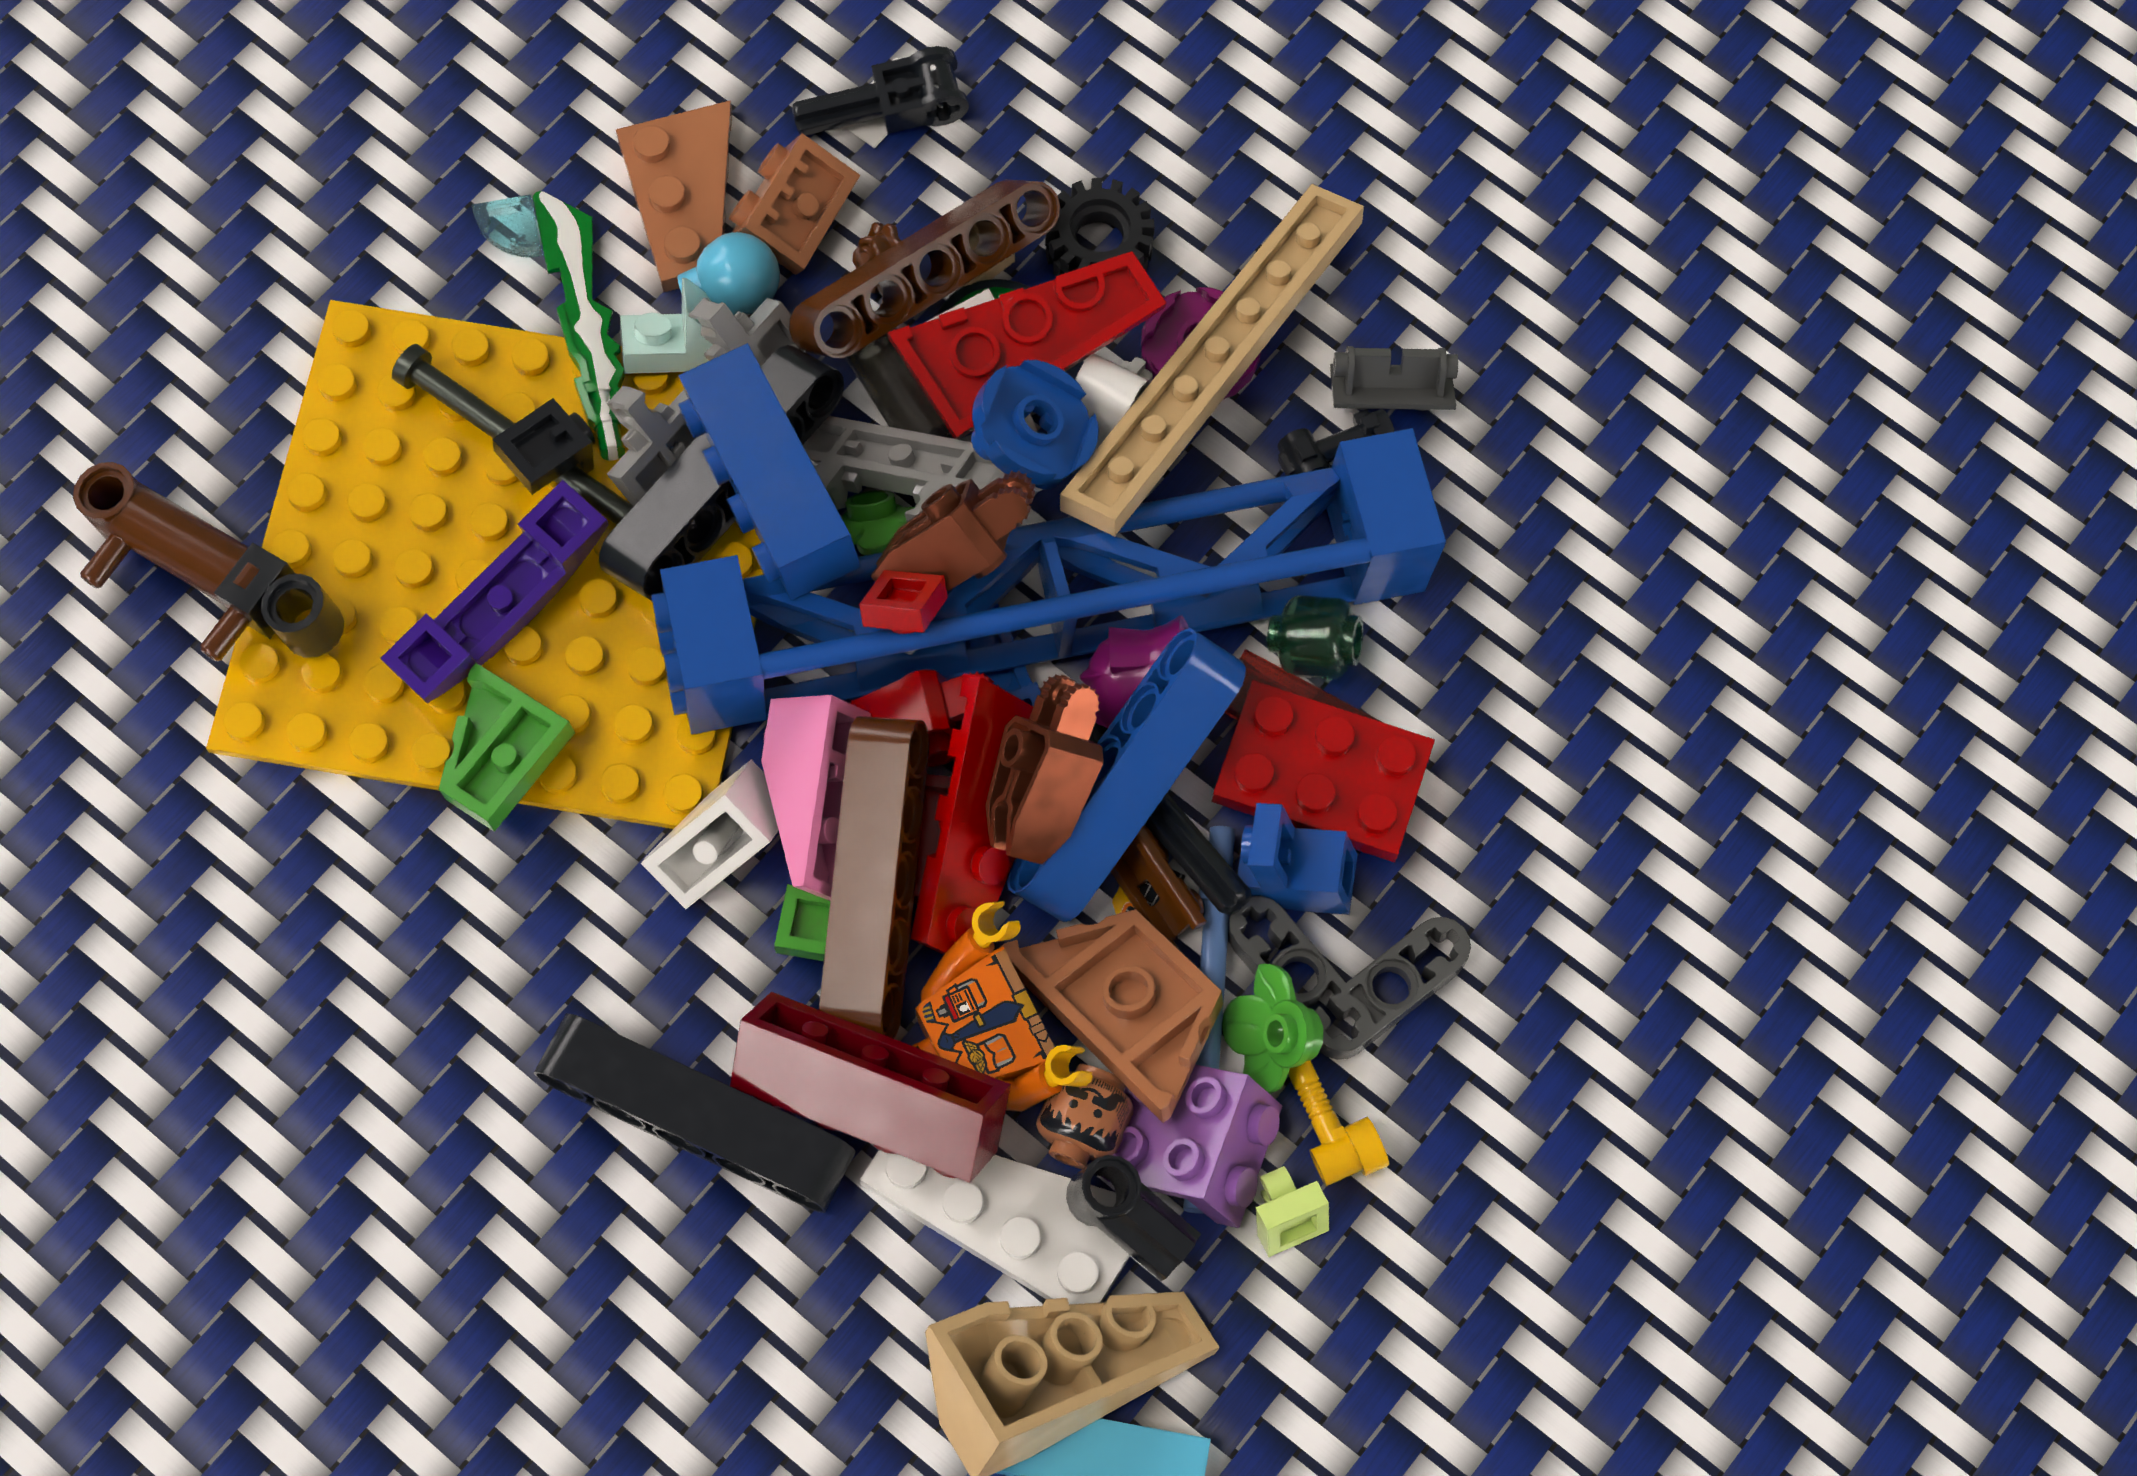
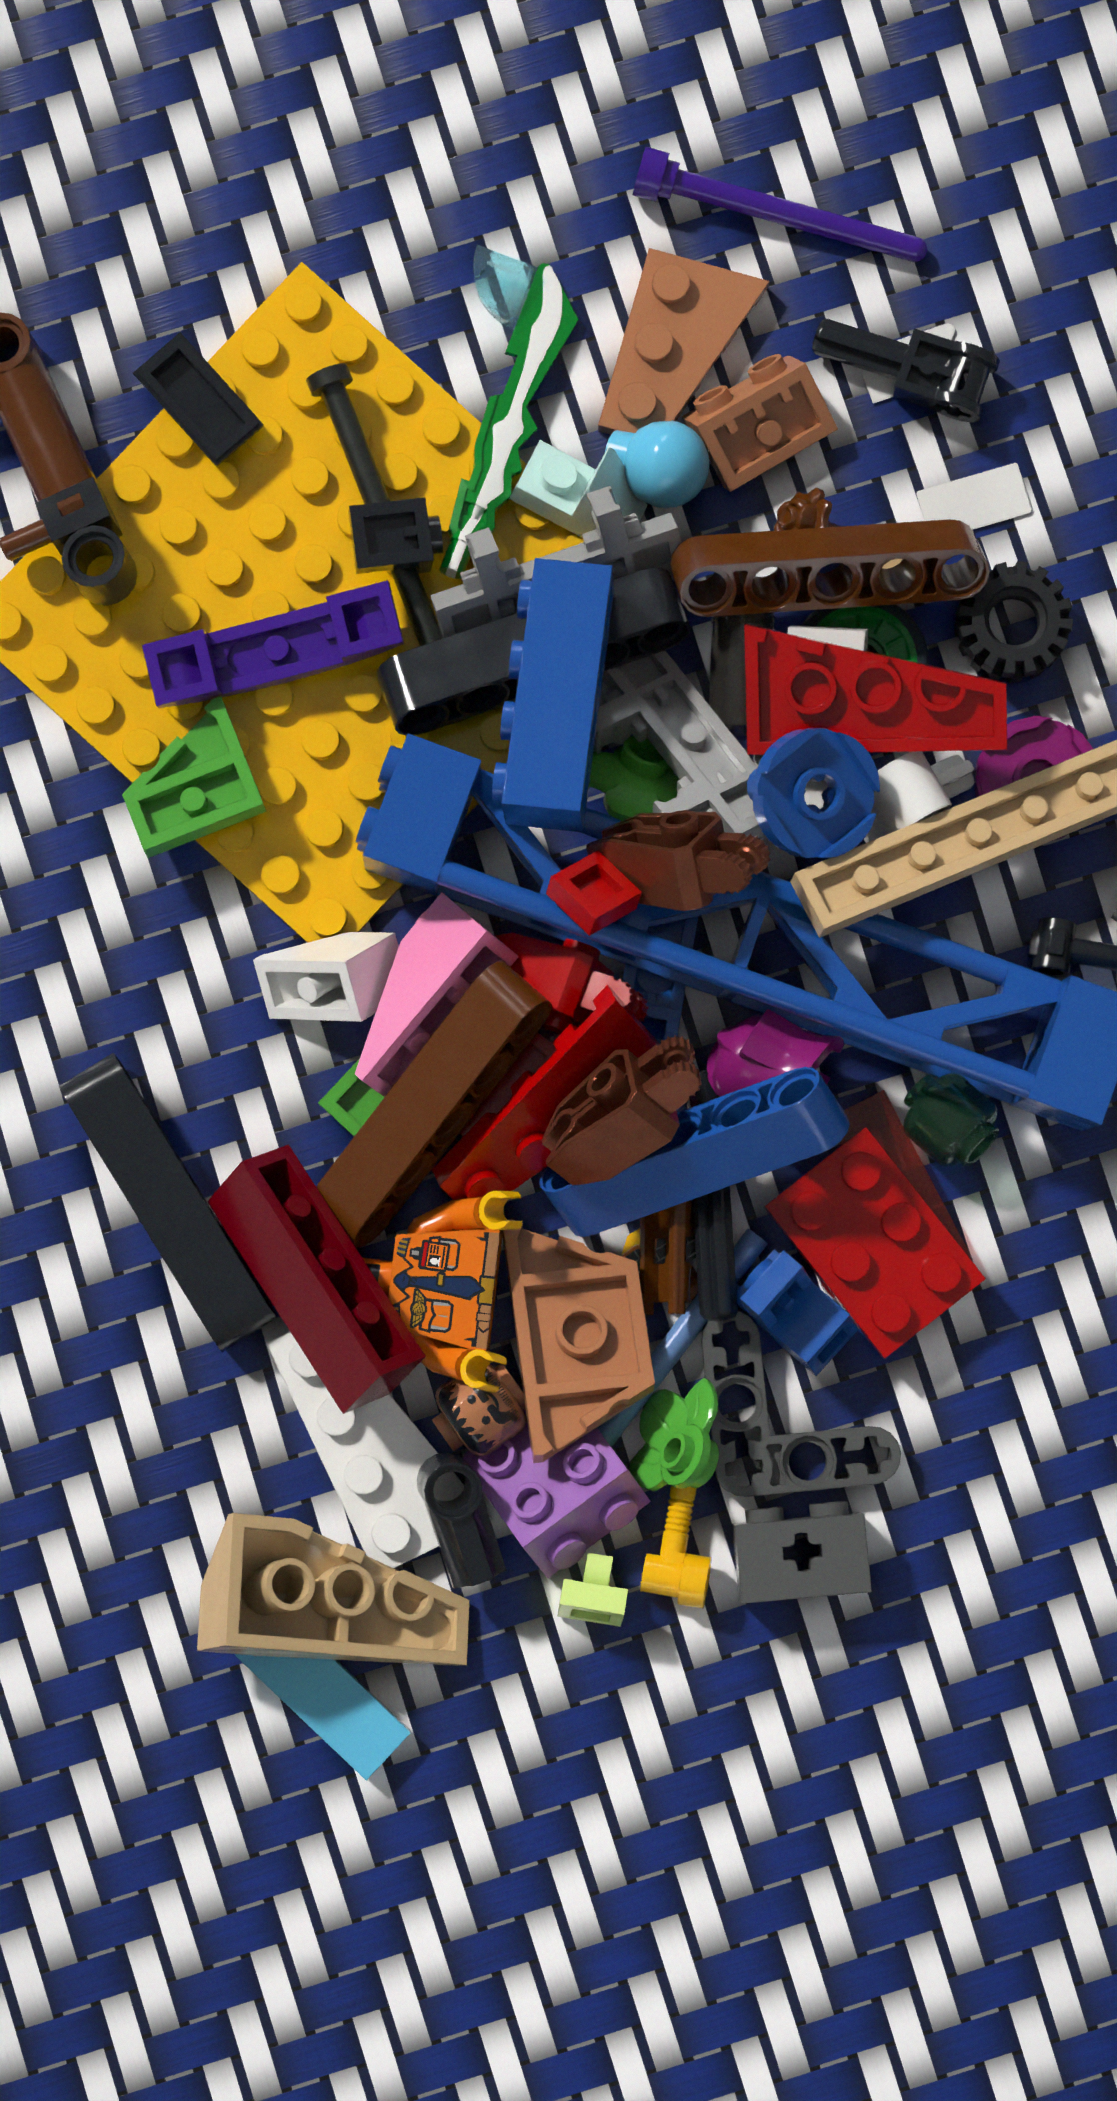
camera: 35 degrees right, 15 degrees up
none -> black tile [133,332,264,467]
none -> dark purple piece [632,146,927,262]
none -> dark grey brick [732,1501,872,1604]
none -> white sticker [916,463,1032,530]

